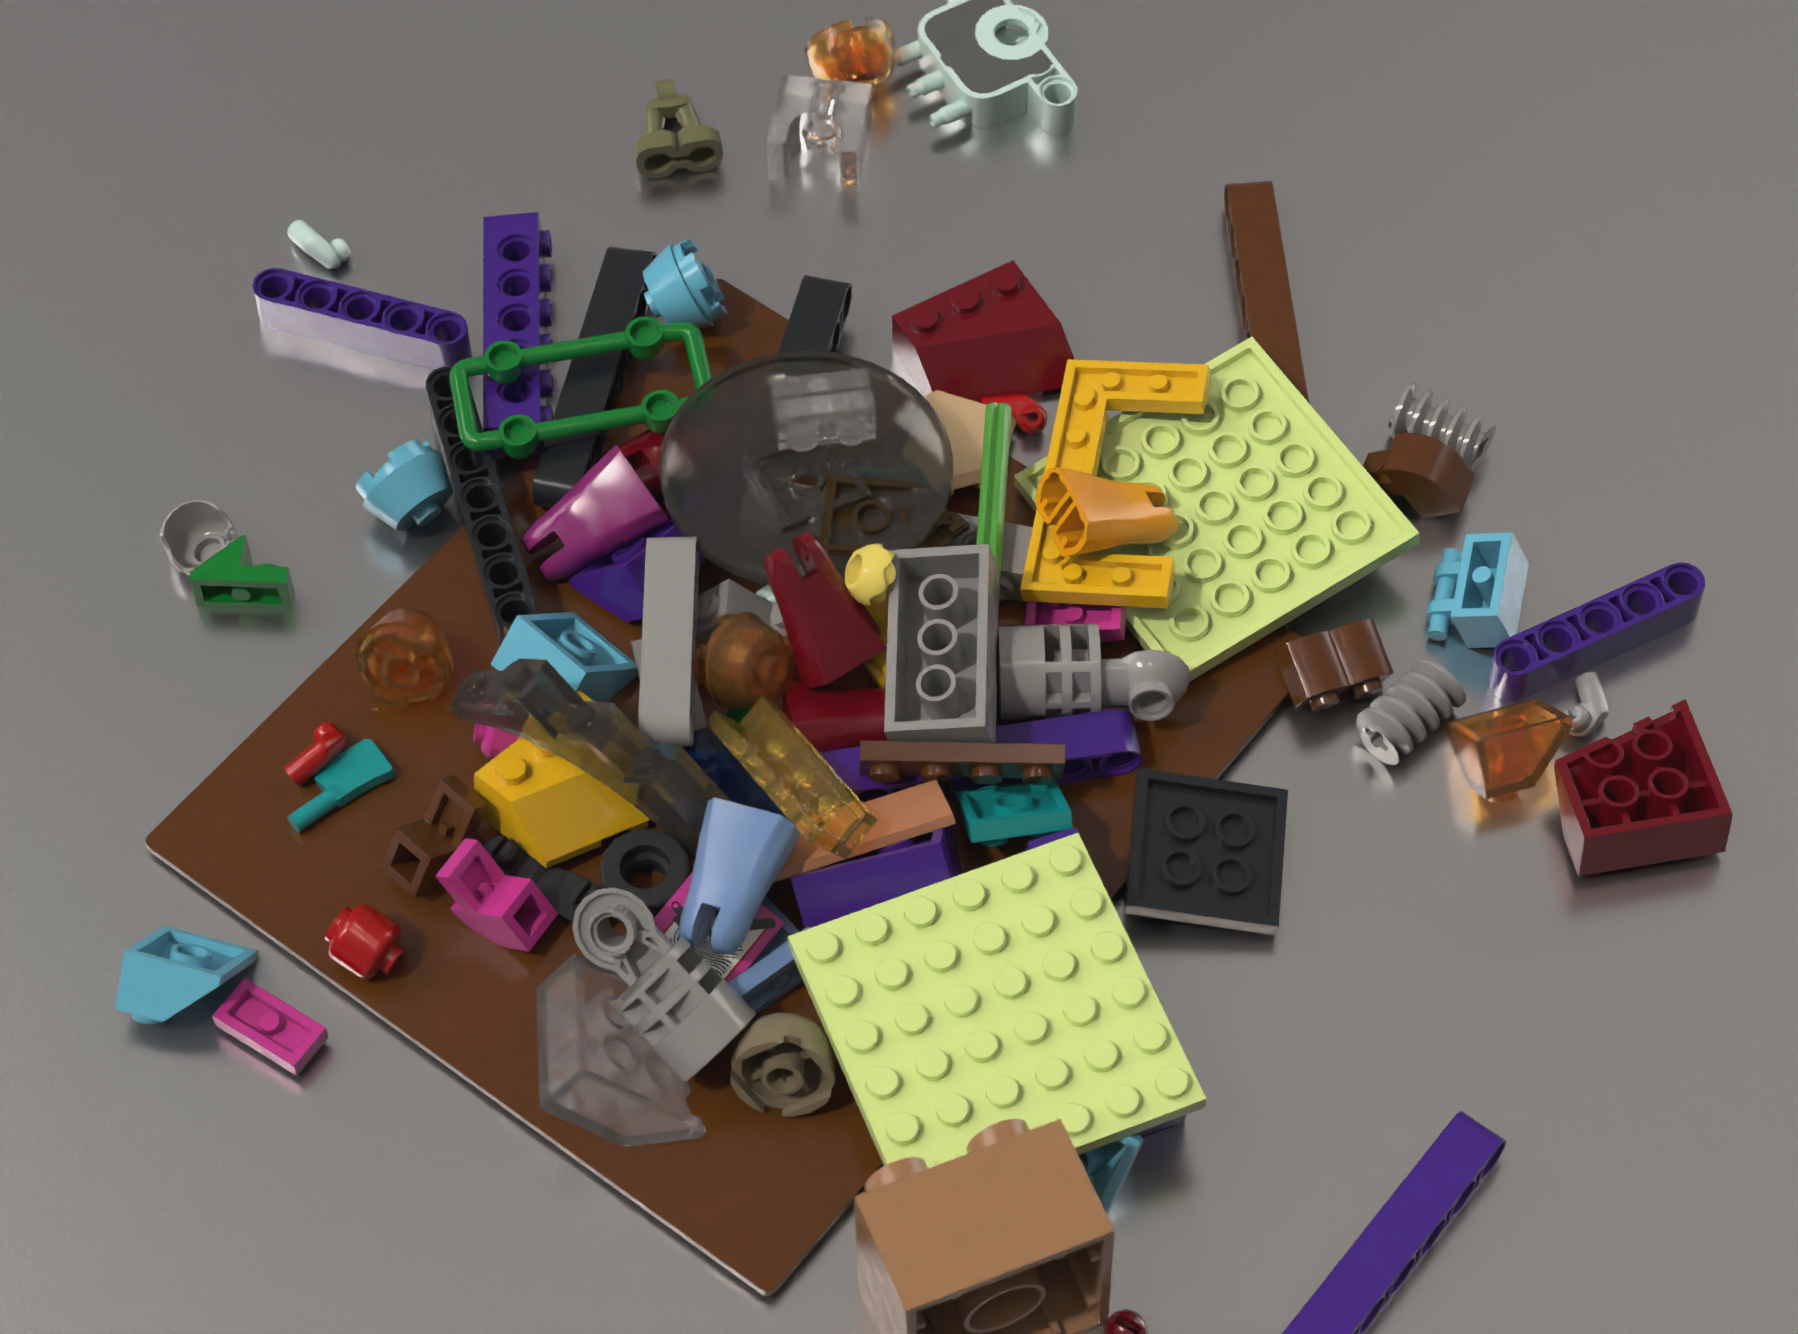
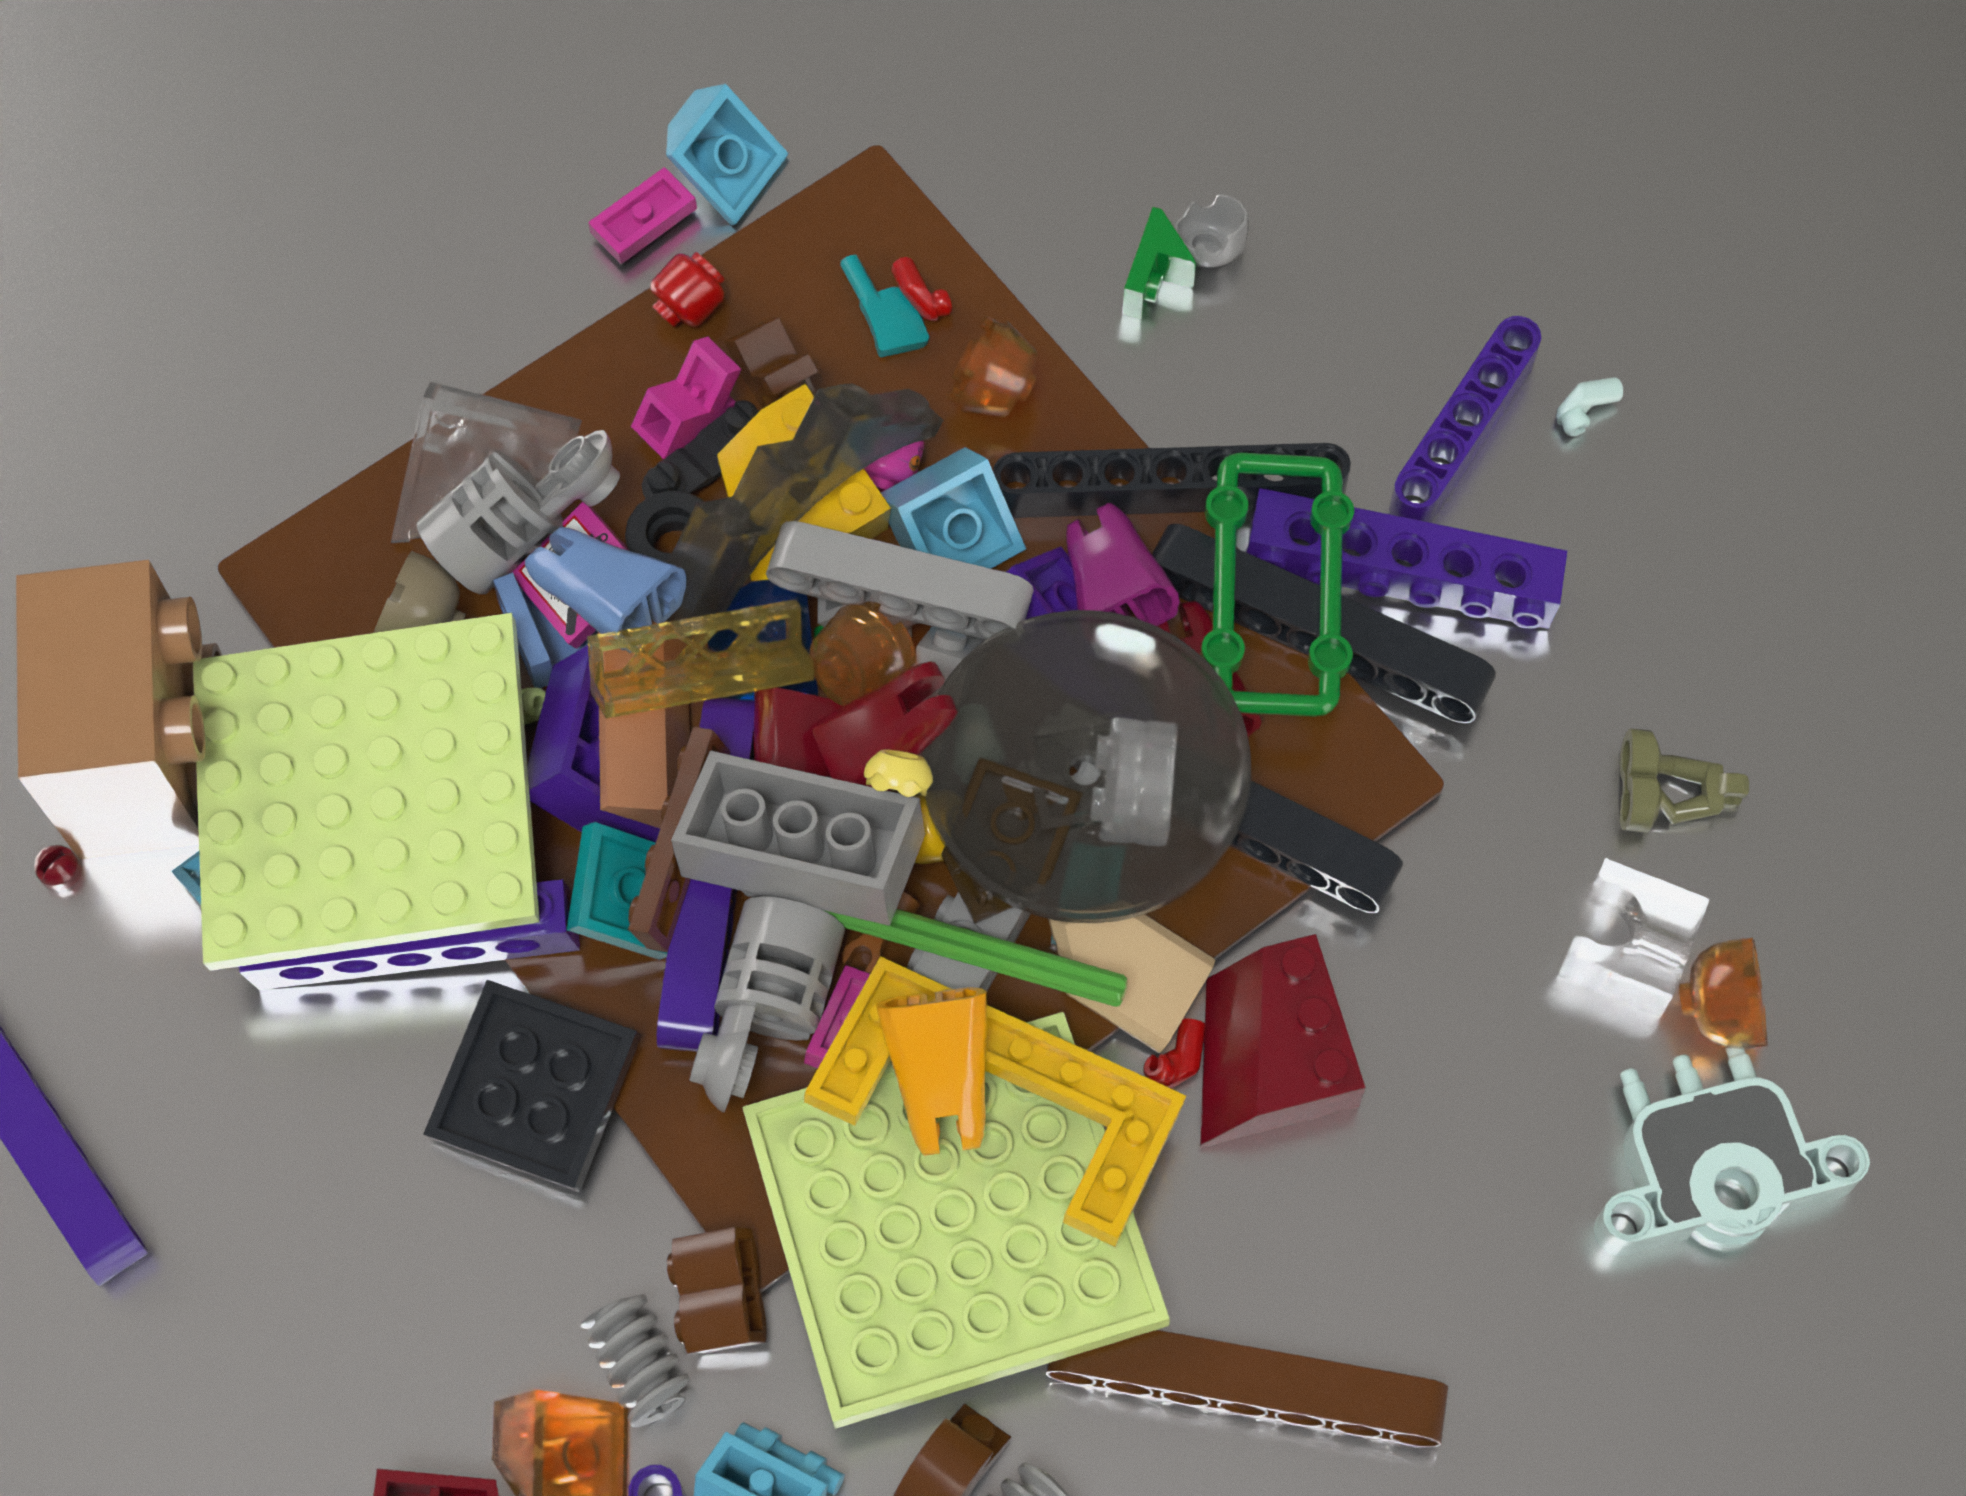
camera: 105 degrees right, 10 degrees up
medium azure cone [356,439,453,531] -> none
medium azure cone [643,238,728,328] -> none

